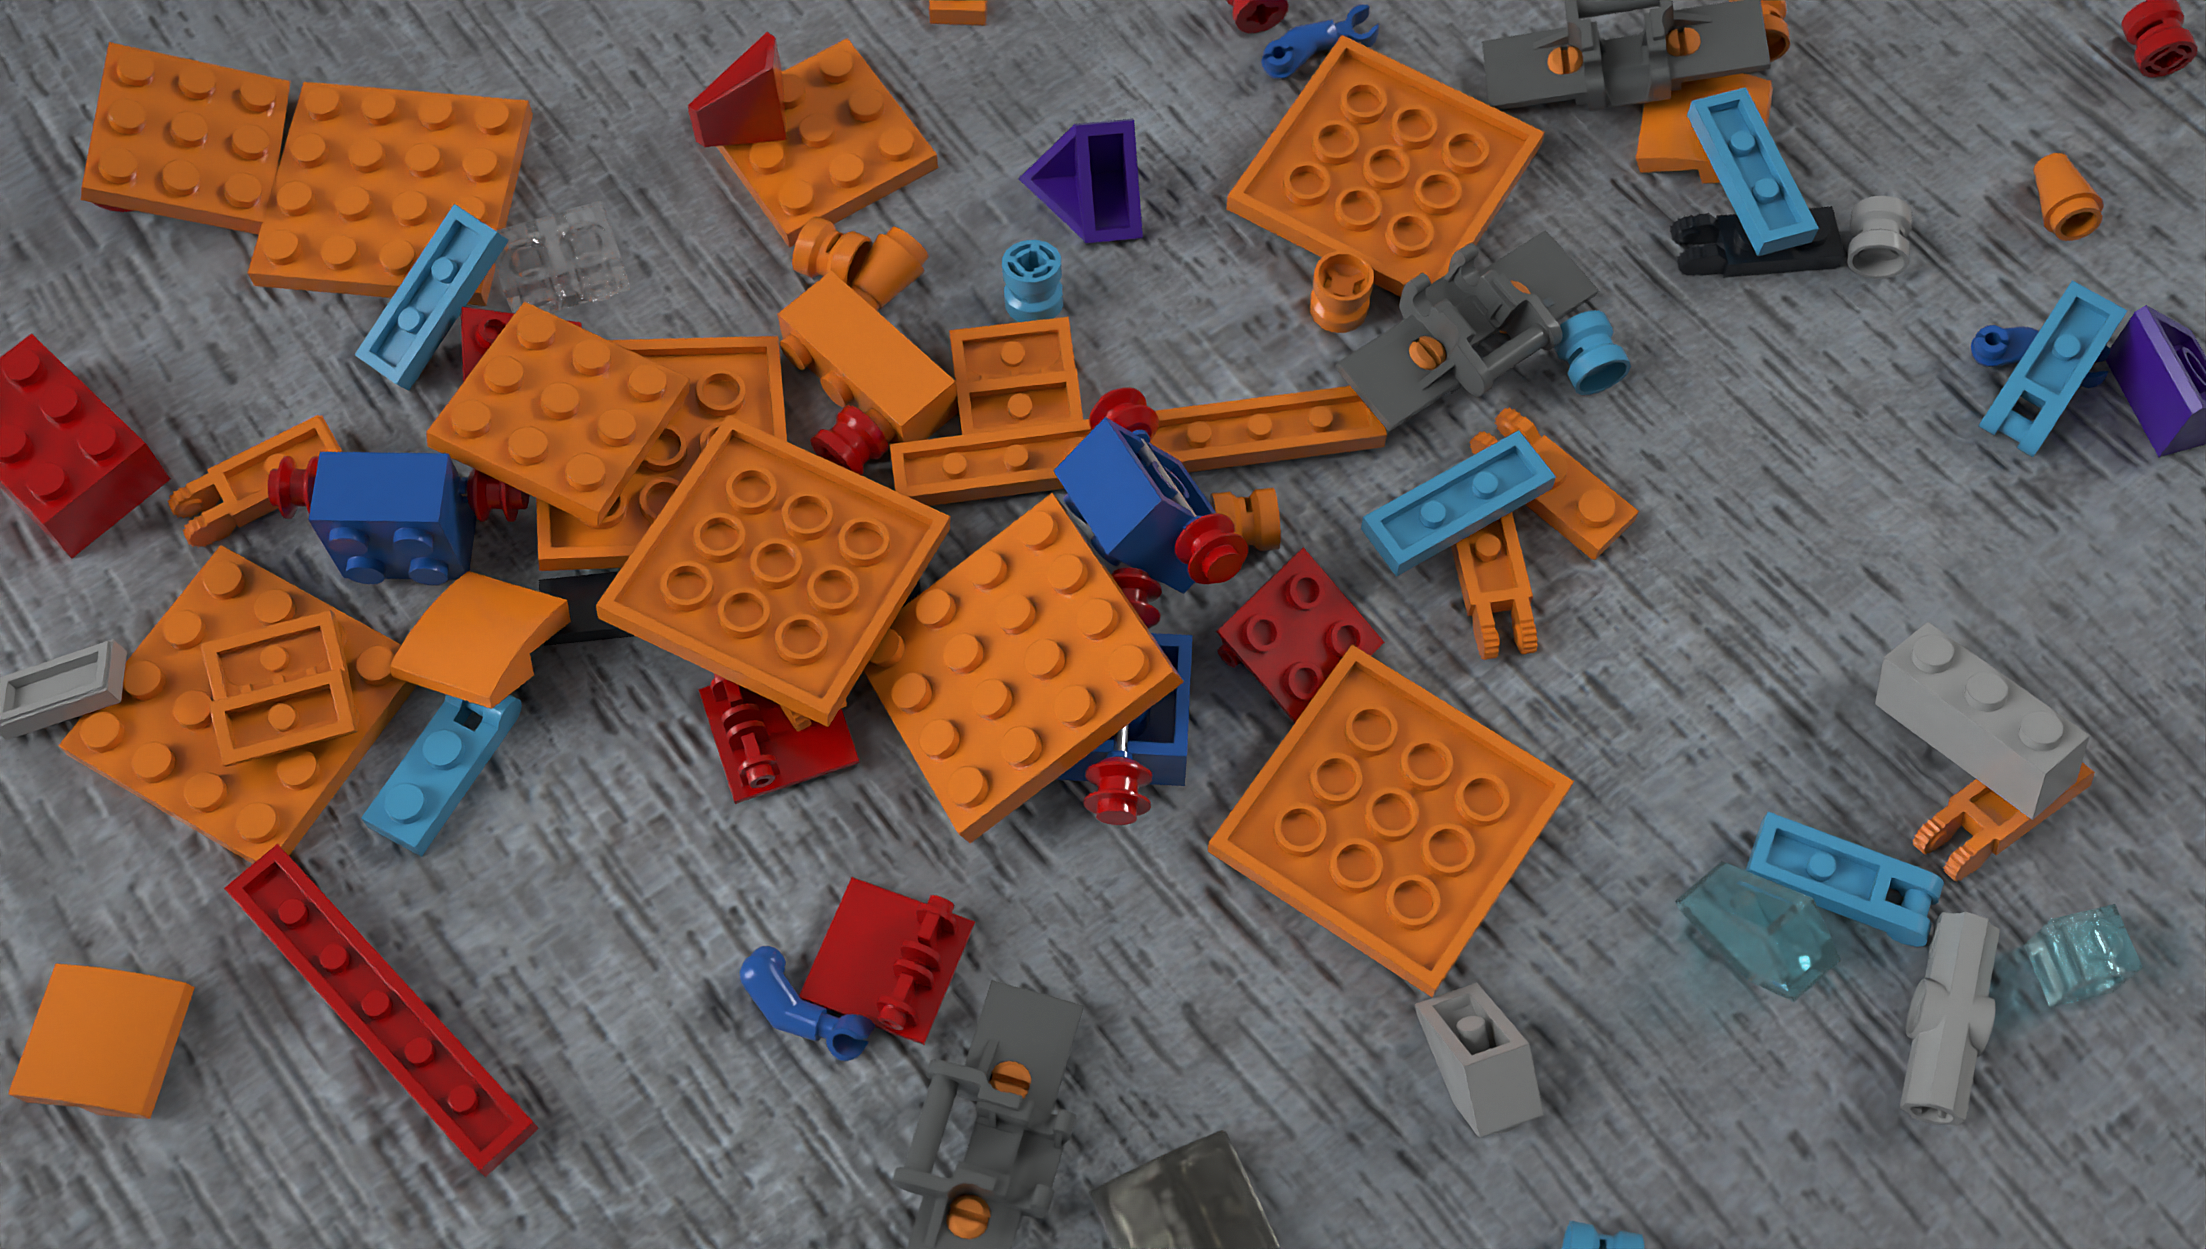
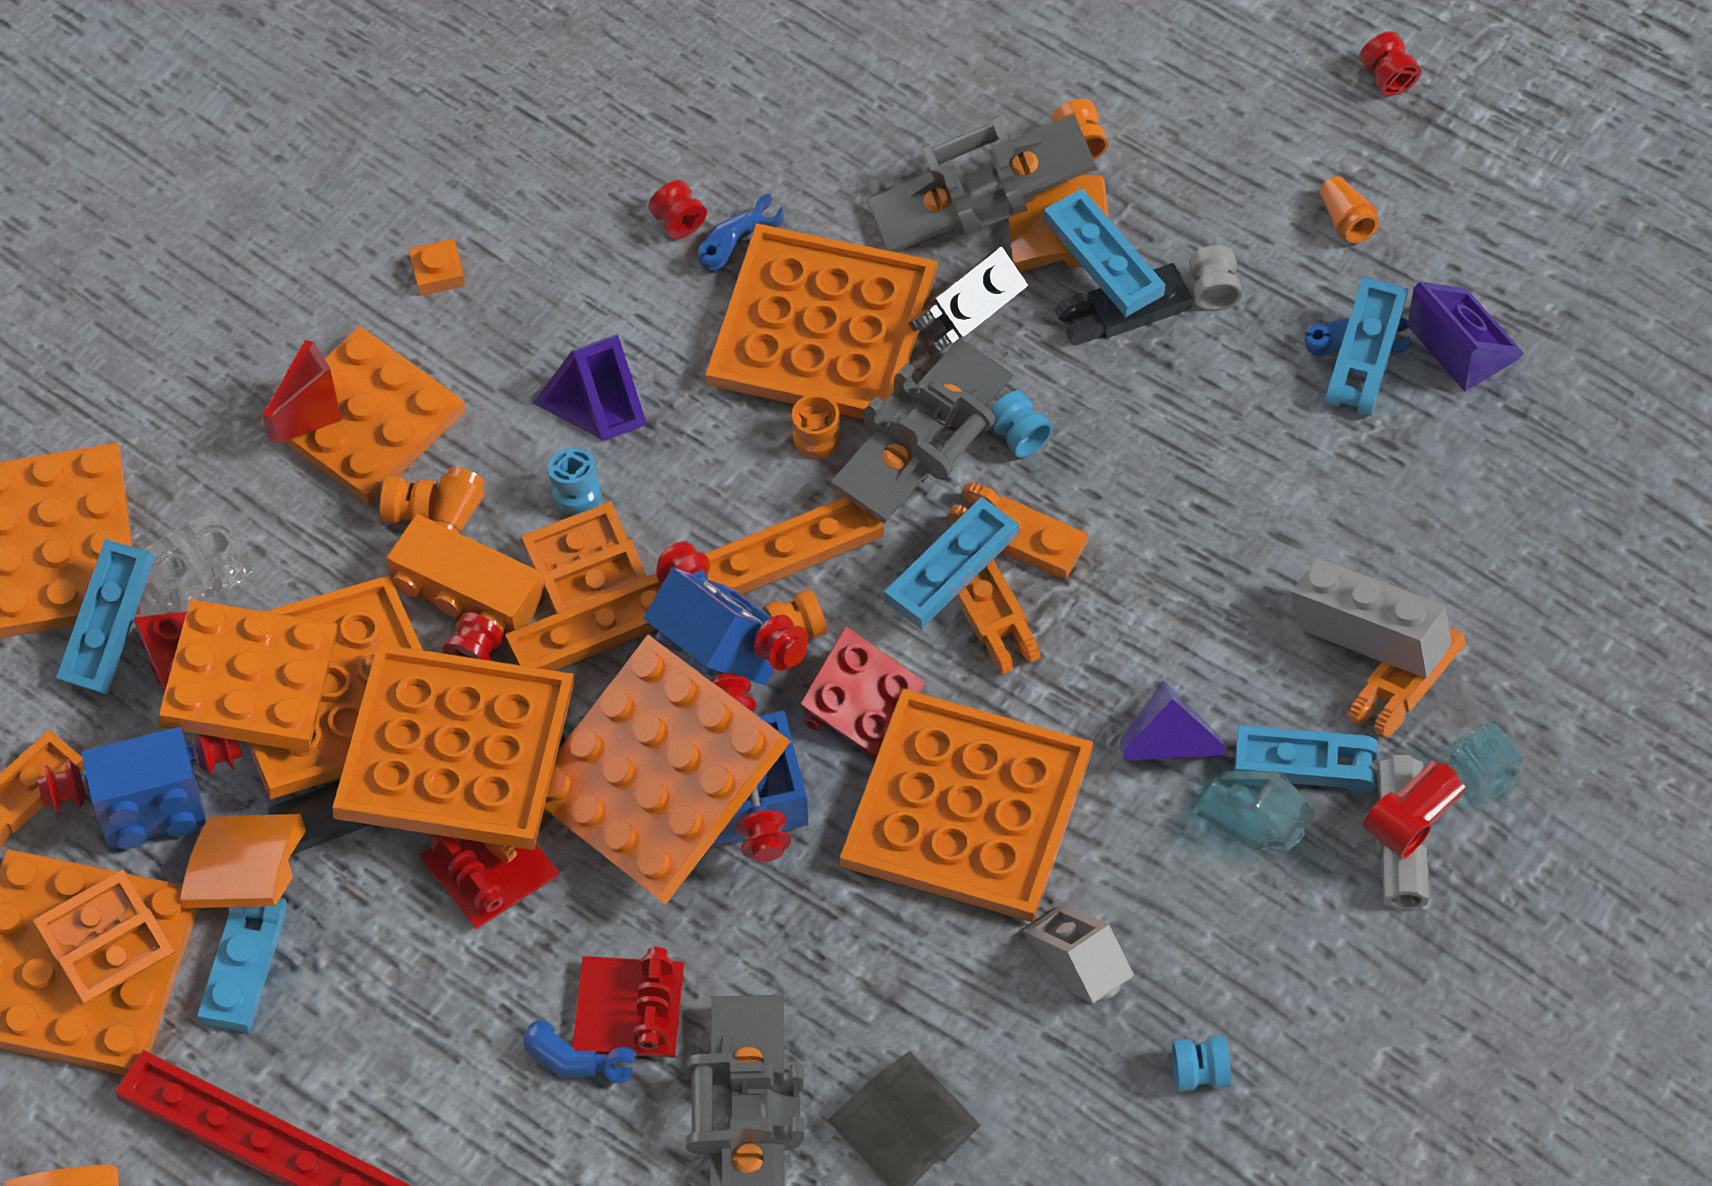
camera: 15 degrees left, 5 degrees down
none -> hinge [908,247,1028,356]
none -> dark purple slope [1120,680,1225,760]
none -> red piece [1363,760,1465,860]

